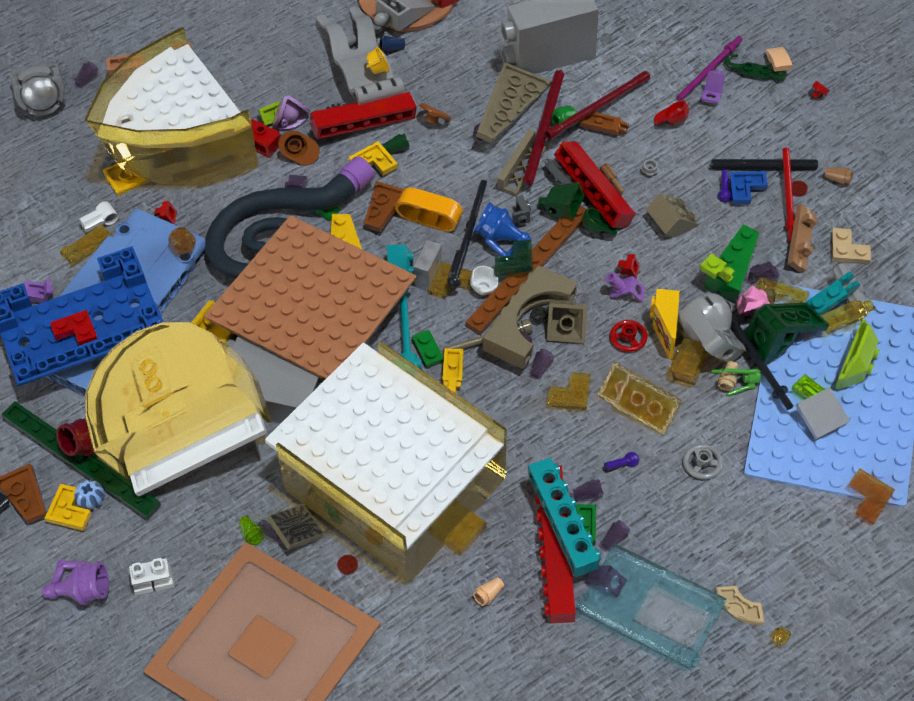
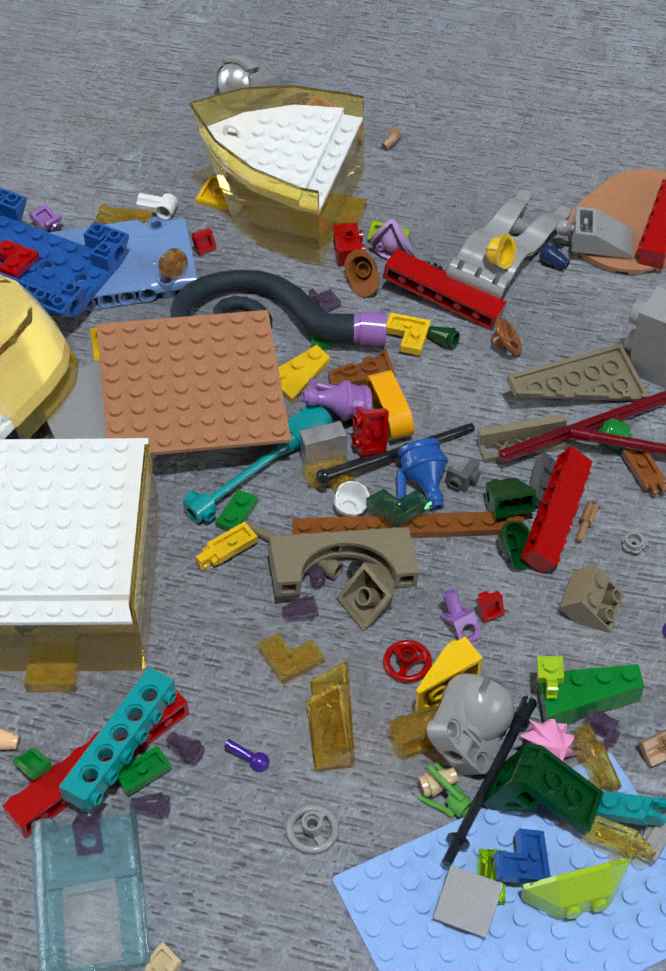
camera: 50 degrees right, 5 degrees down
none -> green tile [12,747,52,780]
none -> medium lavender piece [301,378,372,421]
none -> red bracket [352,406,389,455]
none -> blue plate [493,828,551,884]

